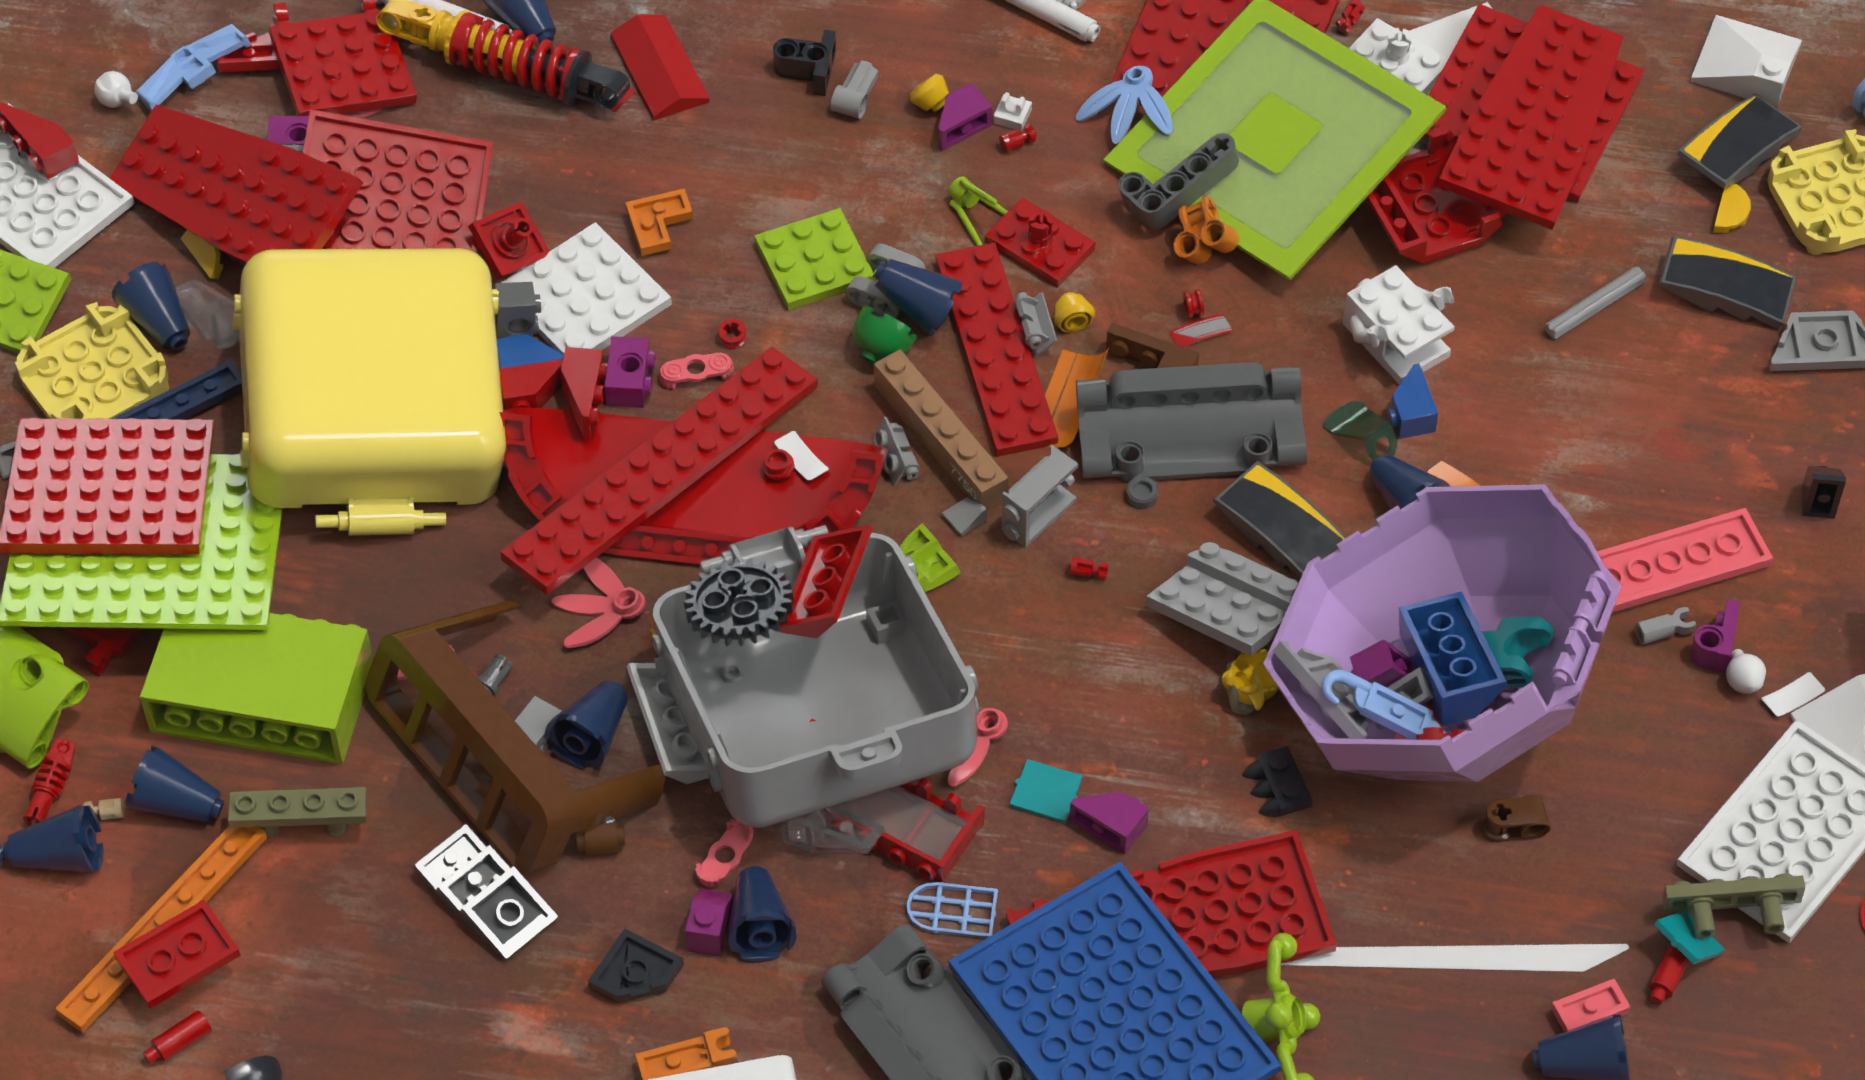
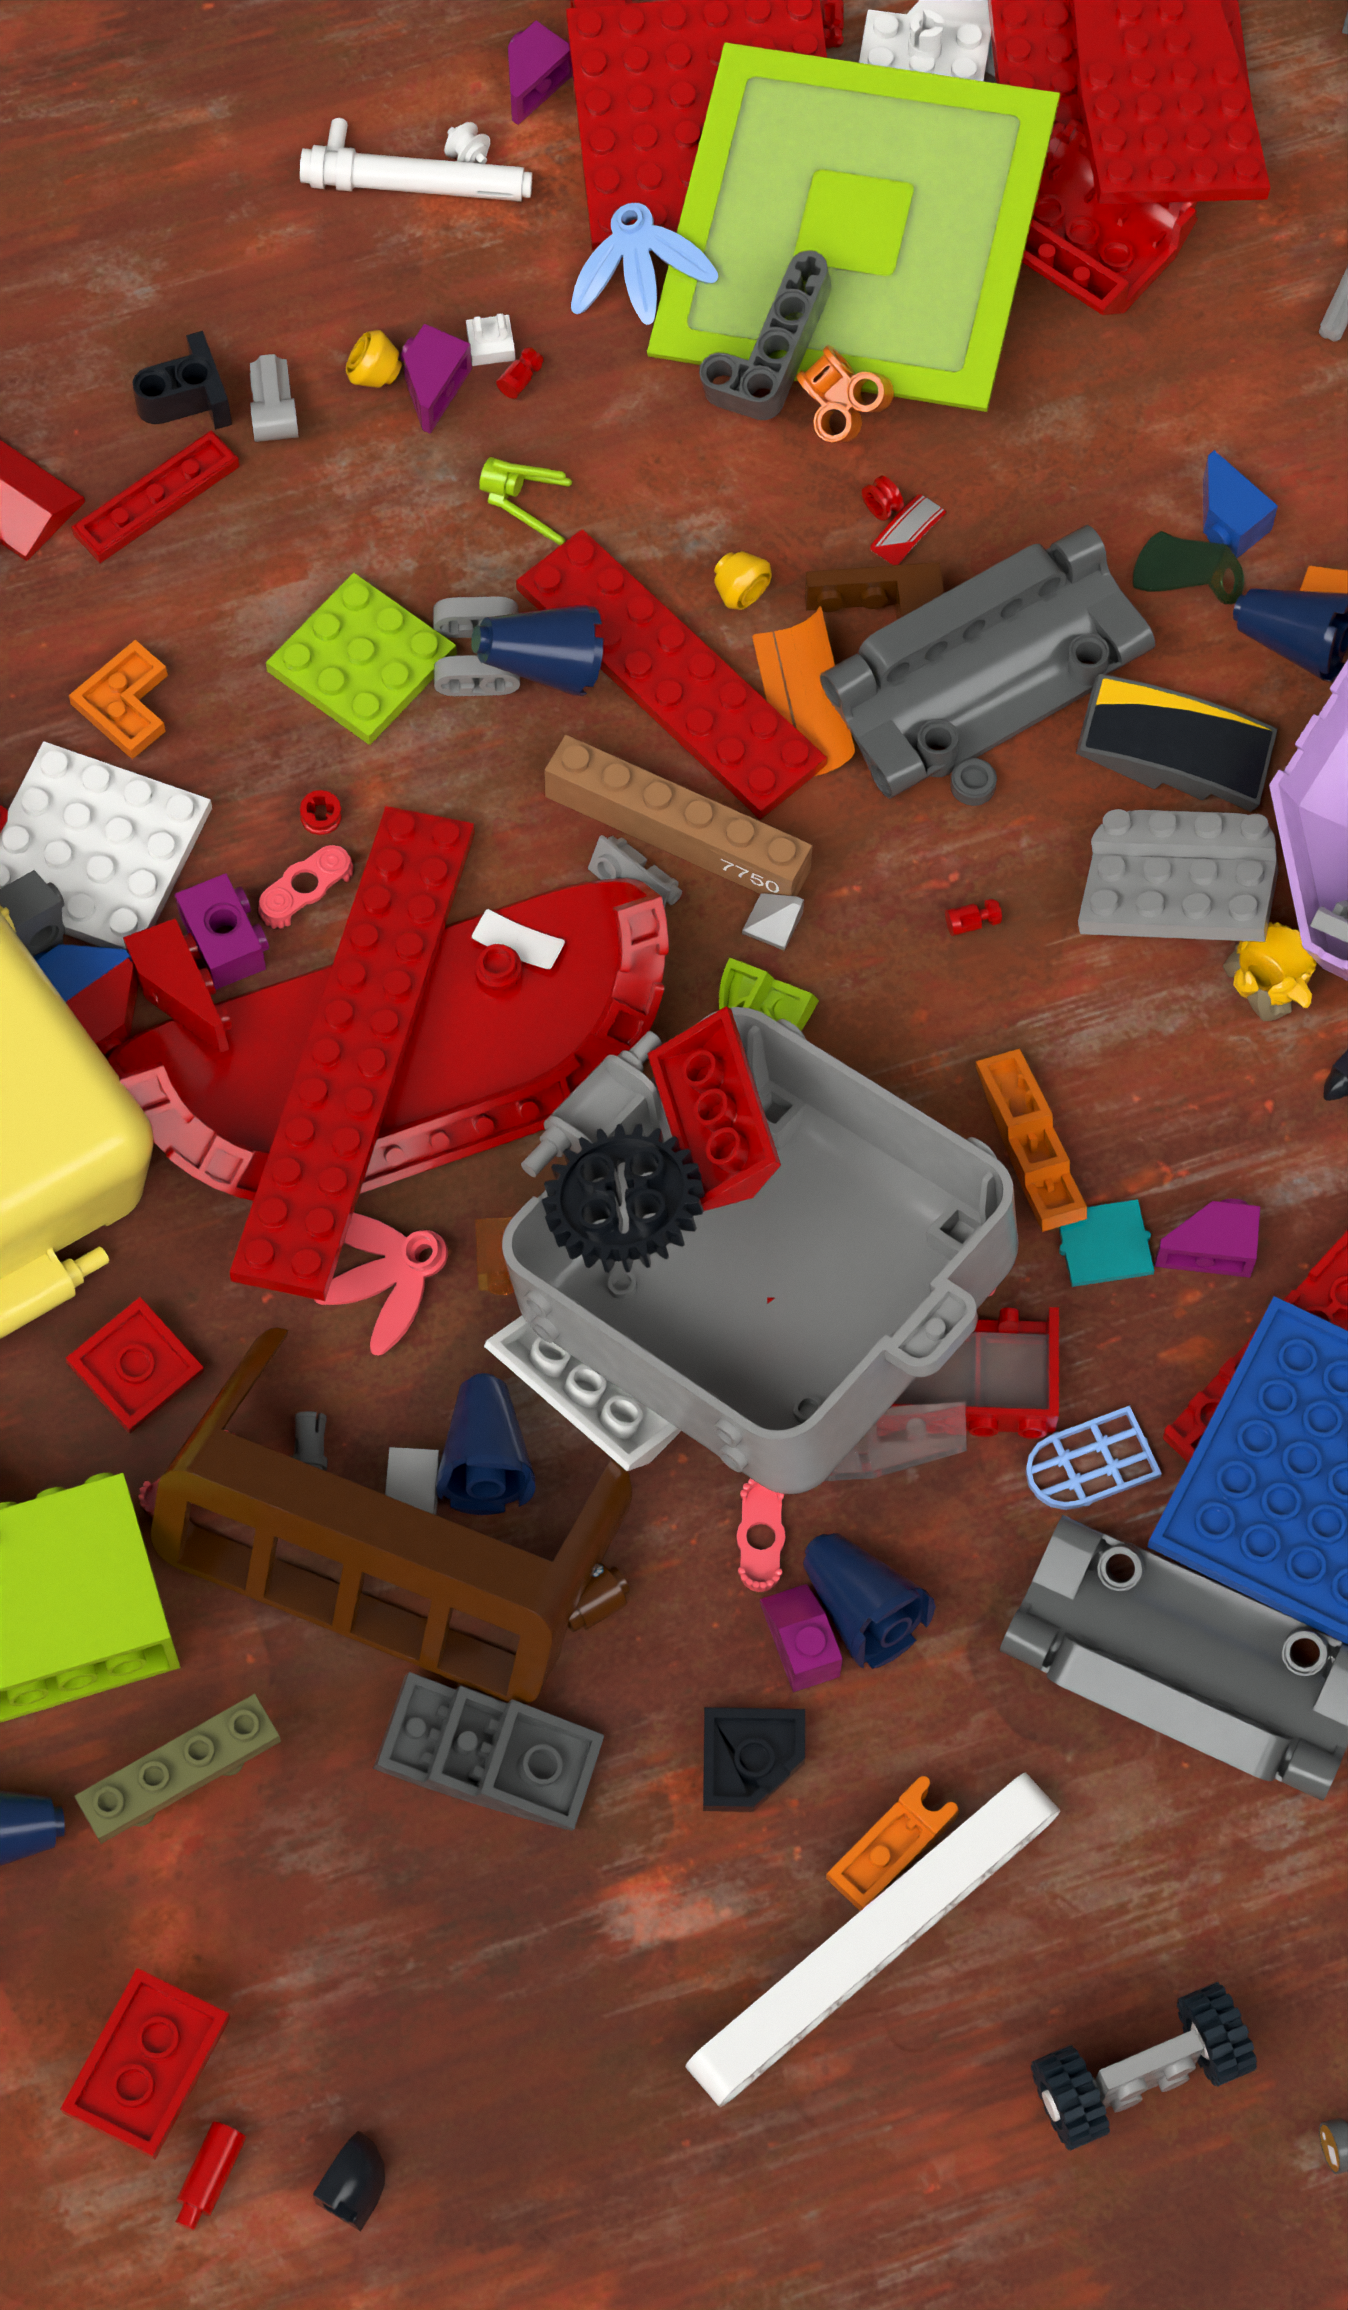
camera: 30 degrees left, 10 degrees up
orange plate [55,826,267,1033] -> none
green cylinder [852,306,917,364] -> none
red plate [985,197,1096,288] -> none
light grey window [1001,444,1078,548] -> none
light grey hinge [1014,292,1057,358] -> none
white torso [1343,265,1455,385] -> none
none -> red plate [65,1297,204,1434]
none -> red tile [71,430,240,563]
none -> orange slope [976,1049,1087,1232]

